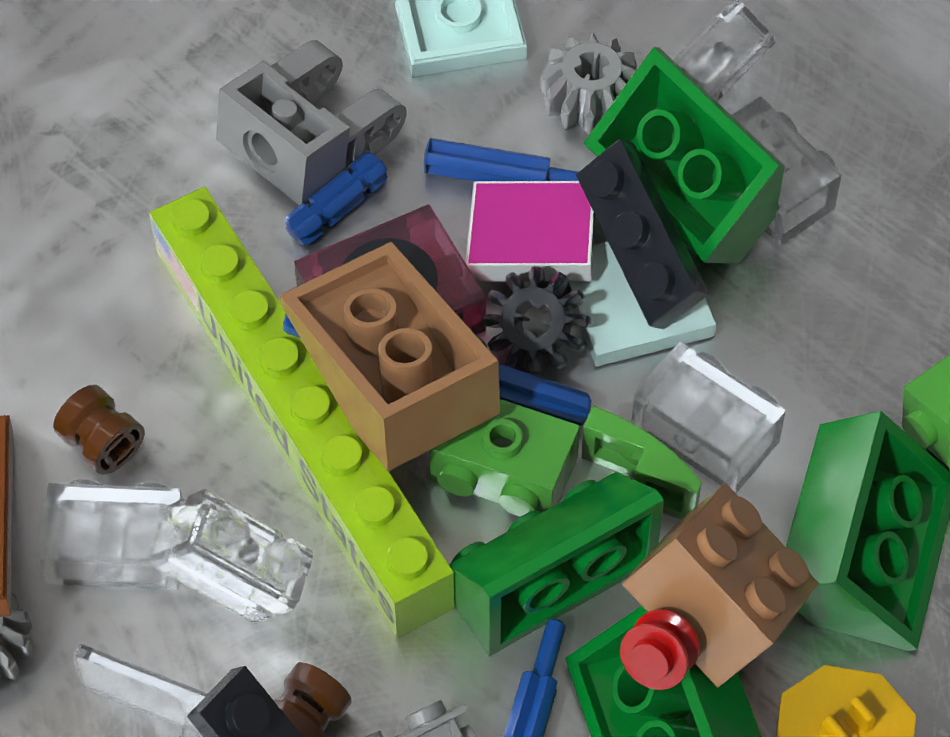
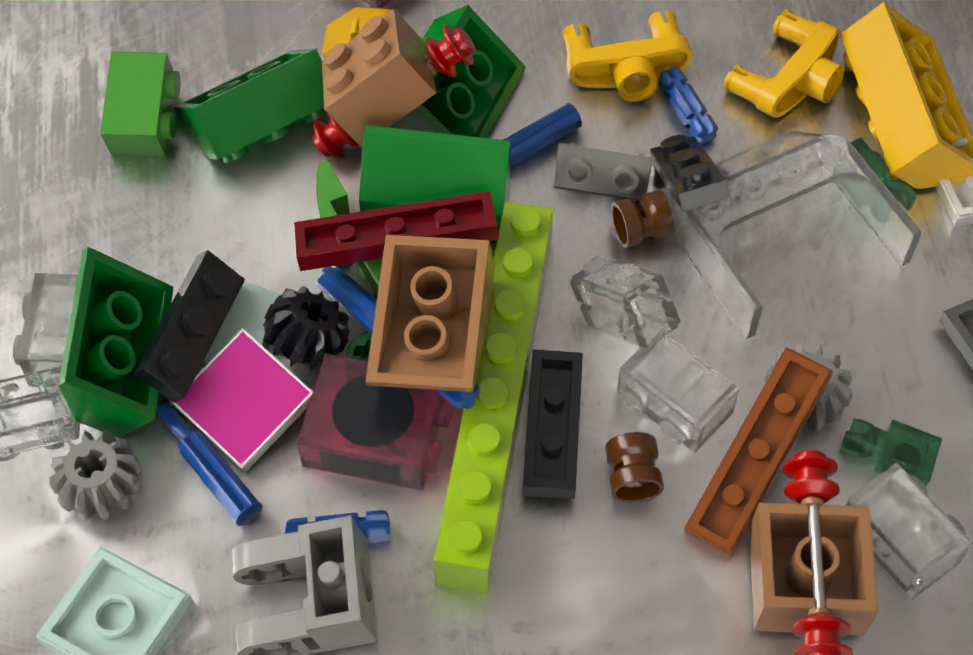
camera: 140 degrees left, 0 degrees up
clear brick [631,341,786,494] -> none
none -> dark red plate [294,191,499,271]
none -> black plate [522,349,583,499]

